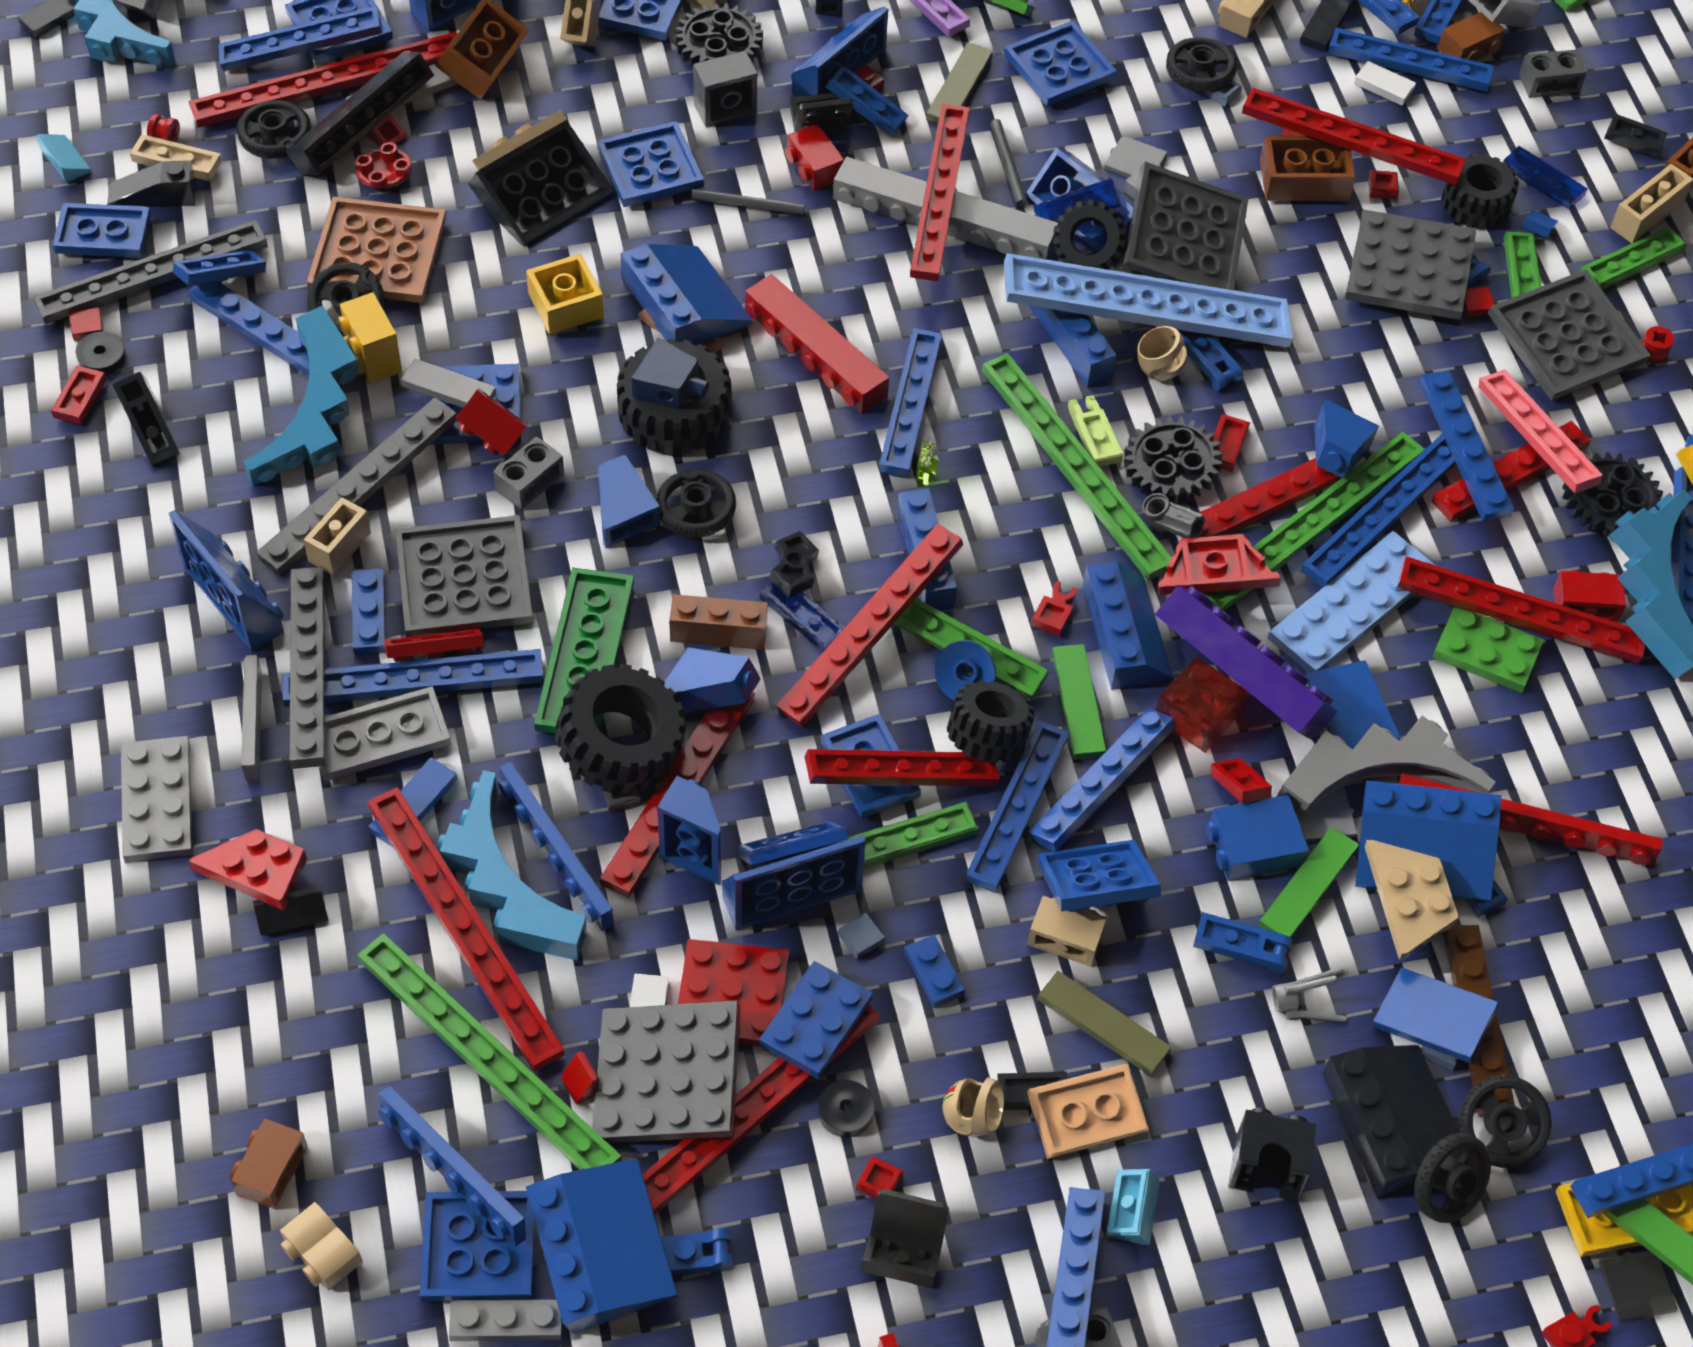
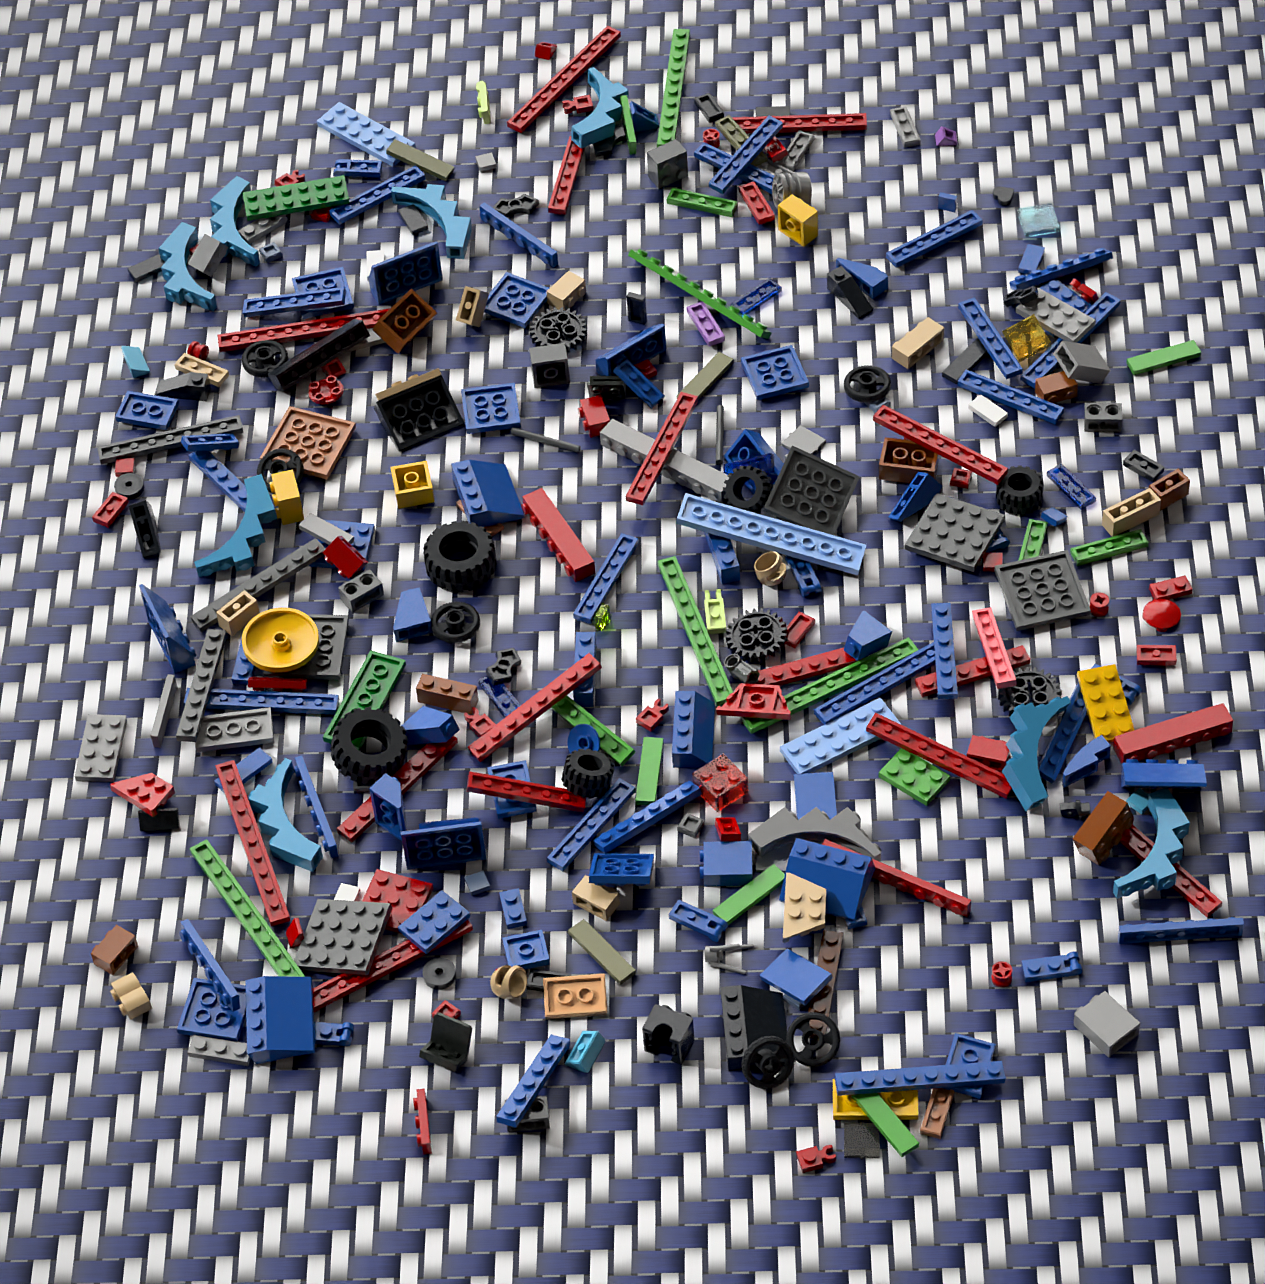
camera: 20 degrees right, 5 degrees down
torso [632,338,709,408] -> none
bright green tile [843,802,978,869] -> none
dark purple brick [1155,585,1338,741] -> none
none -> yellow dish [242,608,319,672]
none -> plate [464,707,496,738]
none -> plate [502,930,550,970]
none -> dark grey tile [677,813,704,838]
none -> blue slope [888,472,943,522]

